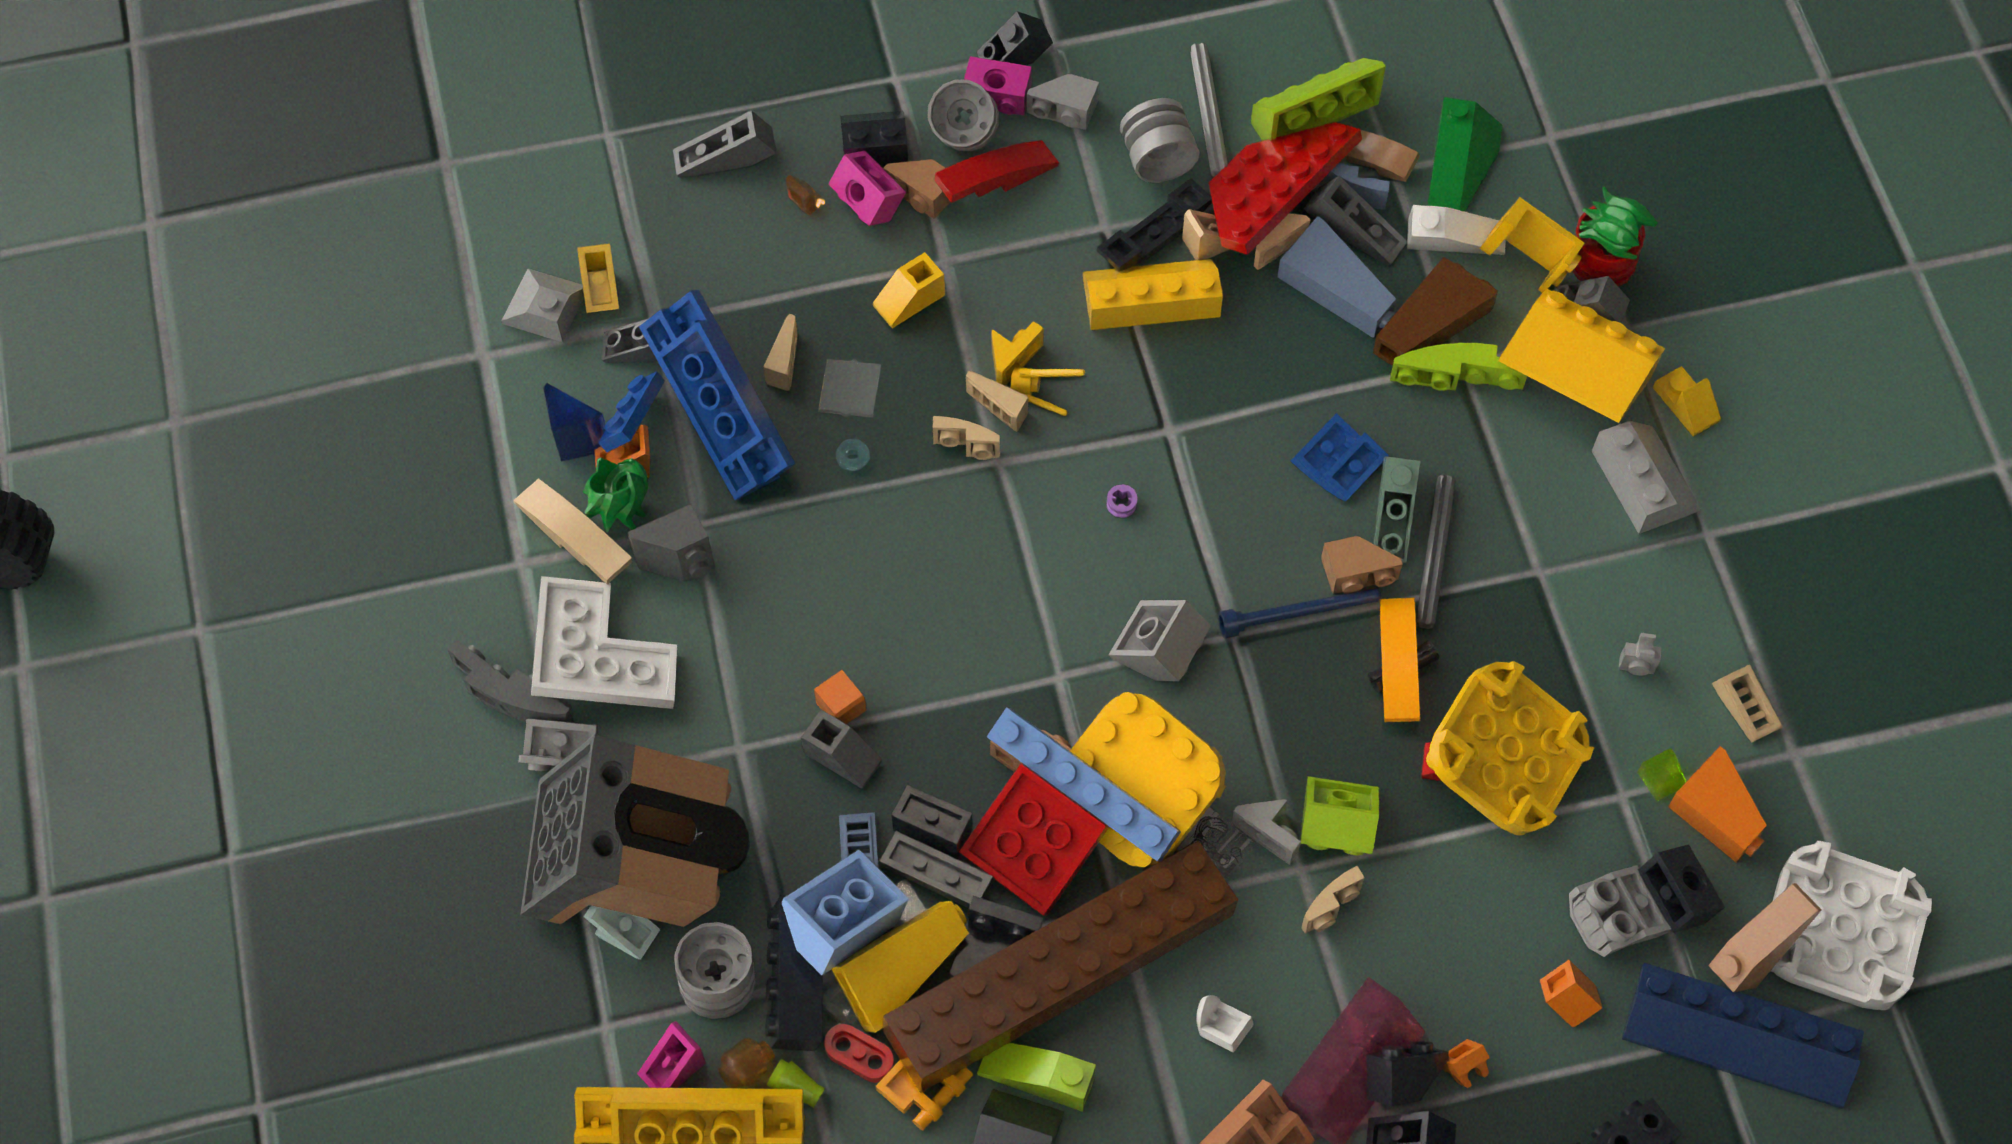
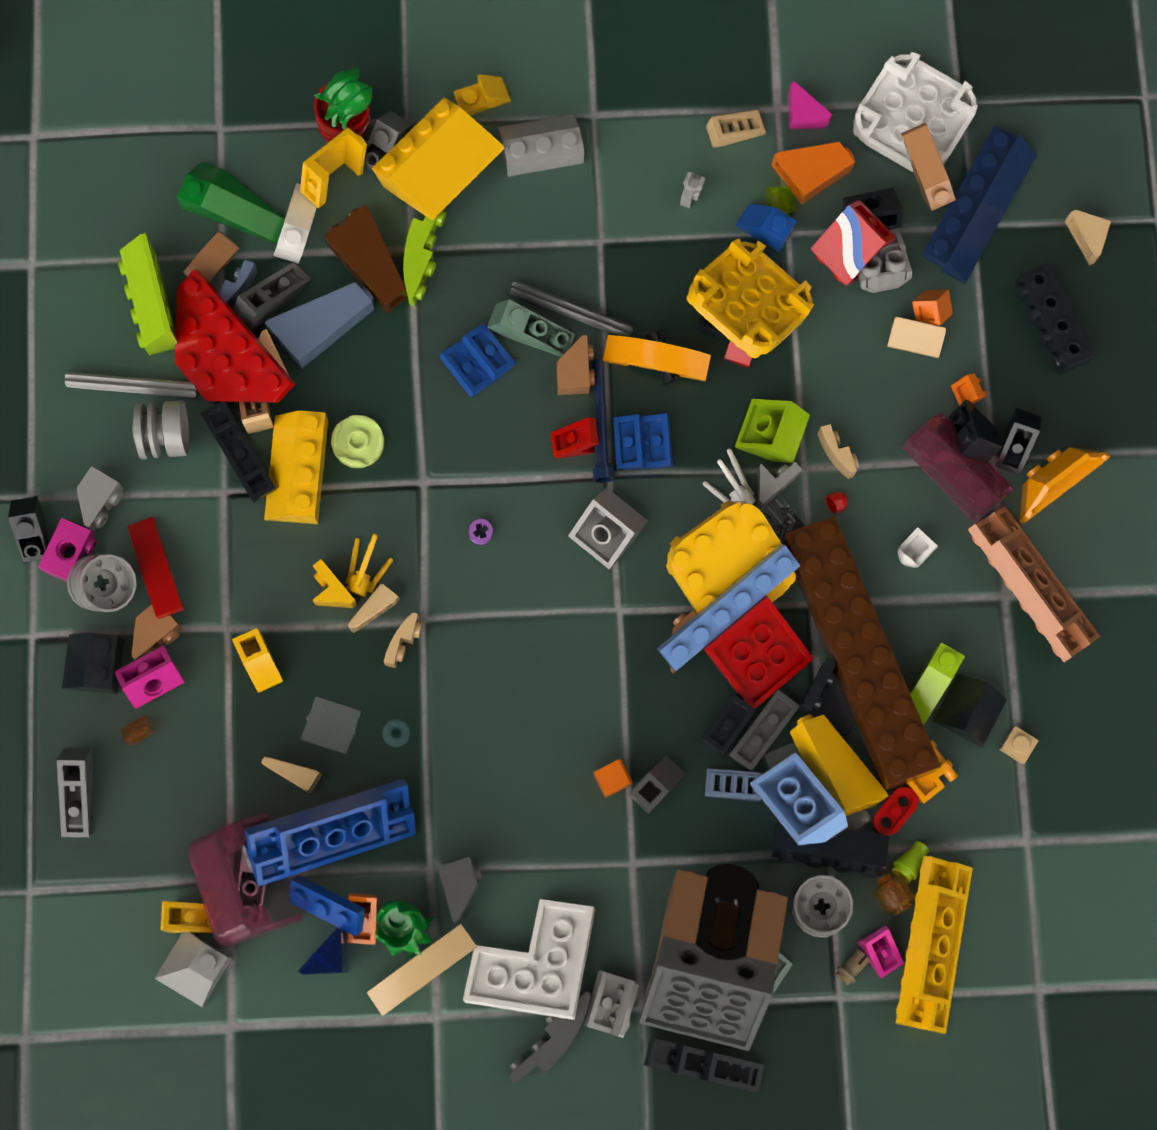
camera: 85 degrees left, 15 degrees up
none -> clear pink windscreen [188,812,302,947]
none -> yellowish green tile [331,415,385,468]
none -> red slope [550,417,599,458]
none -> blue slope [613,413,673,470]
none -> black slope [644,1037,764,1093]
none -> white plant [703,448,756,504]
none -> blue slope [736,203,797,252]
none -> dark pink slope [788,81,832,129]
none -> panel [811,200,896,286]
none -> red hinge [825,491,848,515]
none -> dark tan pin [835,949,870,986]
none -> tan slope [887,317,946,358]

